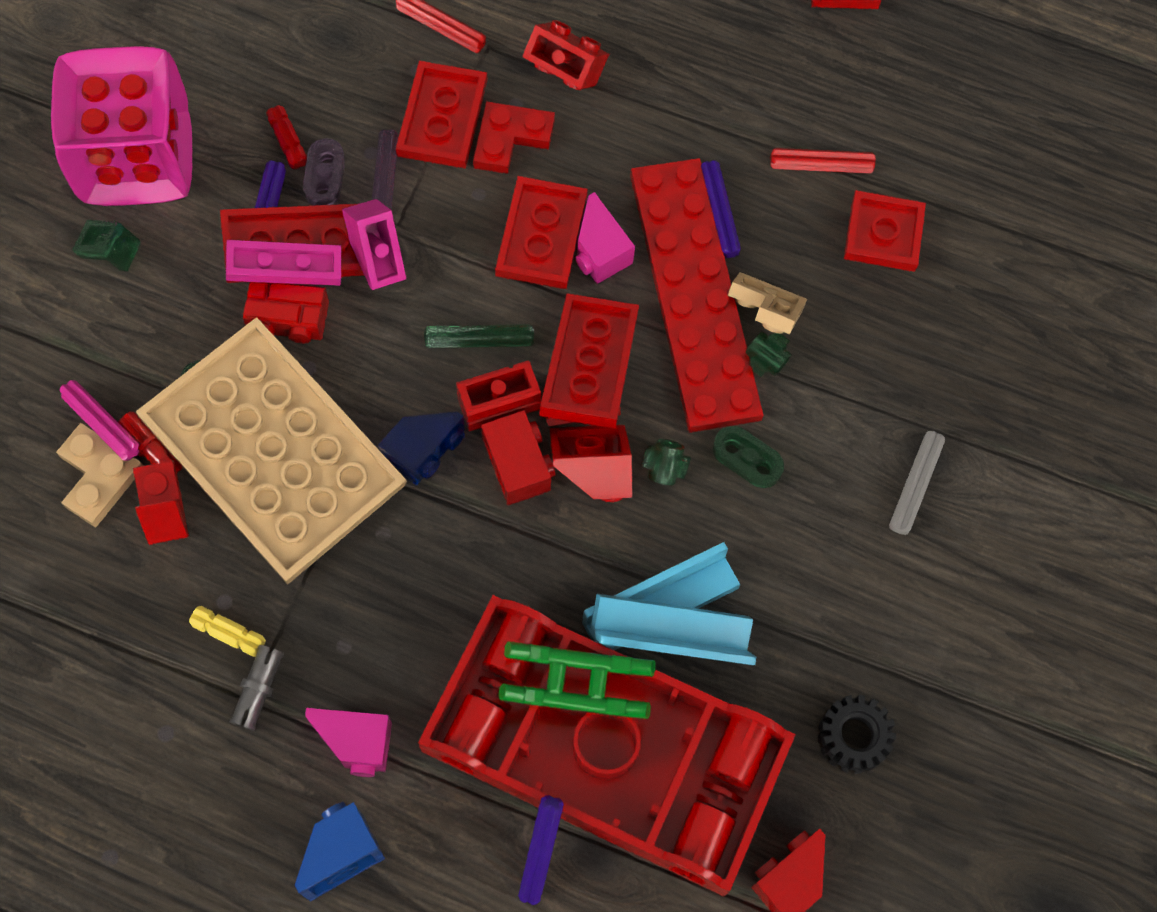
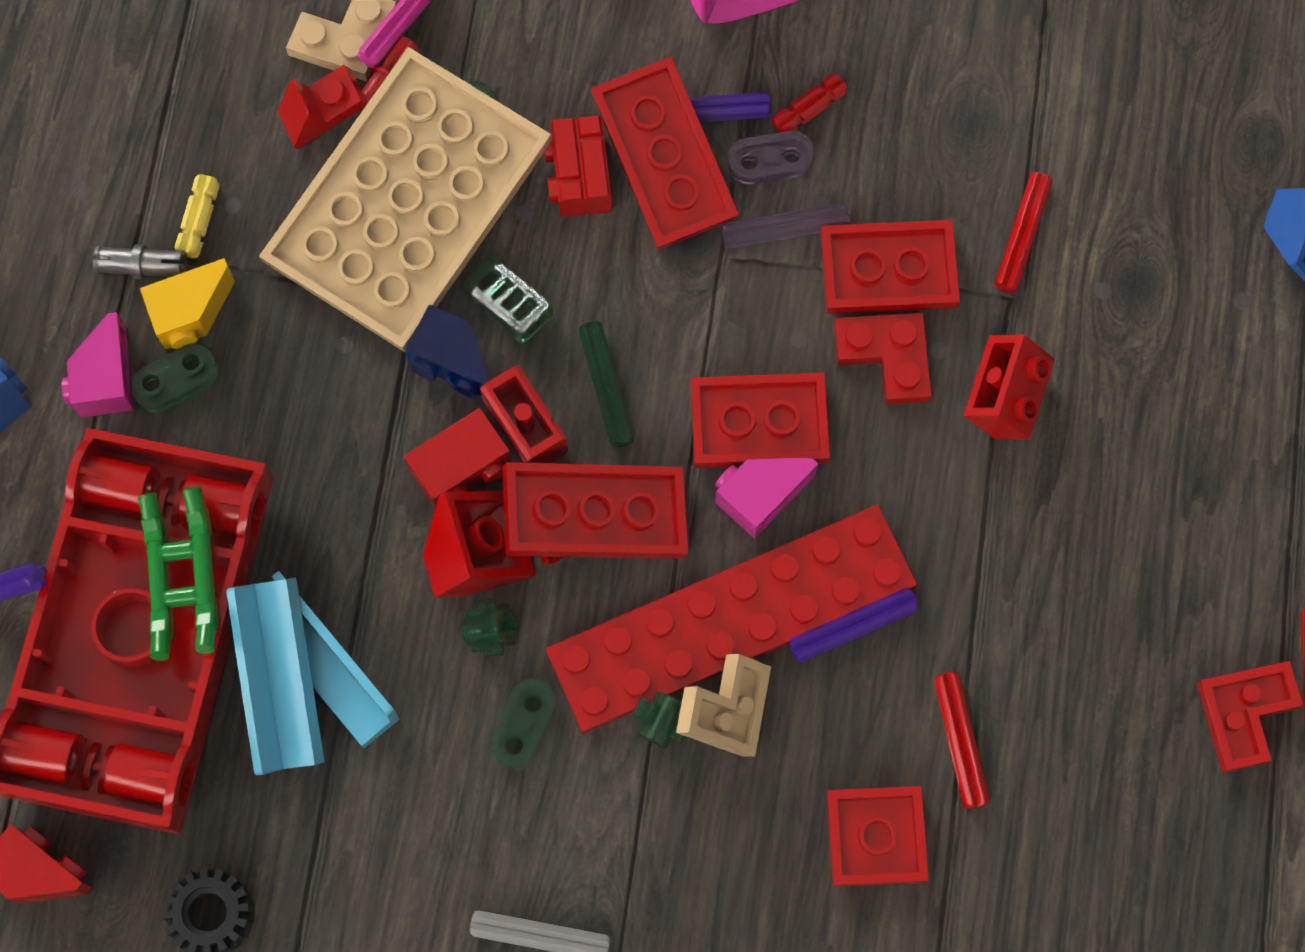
camera: 80 degrees right, 5 degrees up
dark pink plate [226,240,341,286] -> none
dark pink slope [342,199,406,290] -> none
none -> clear green plate [130,344,218,412]
none -> yellow slope [140,258,235,350]
none -> clear green slope [460,255,553,345]

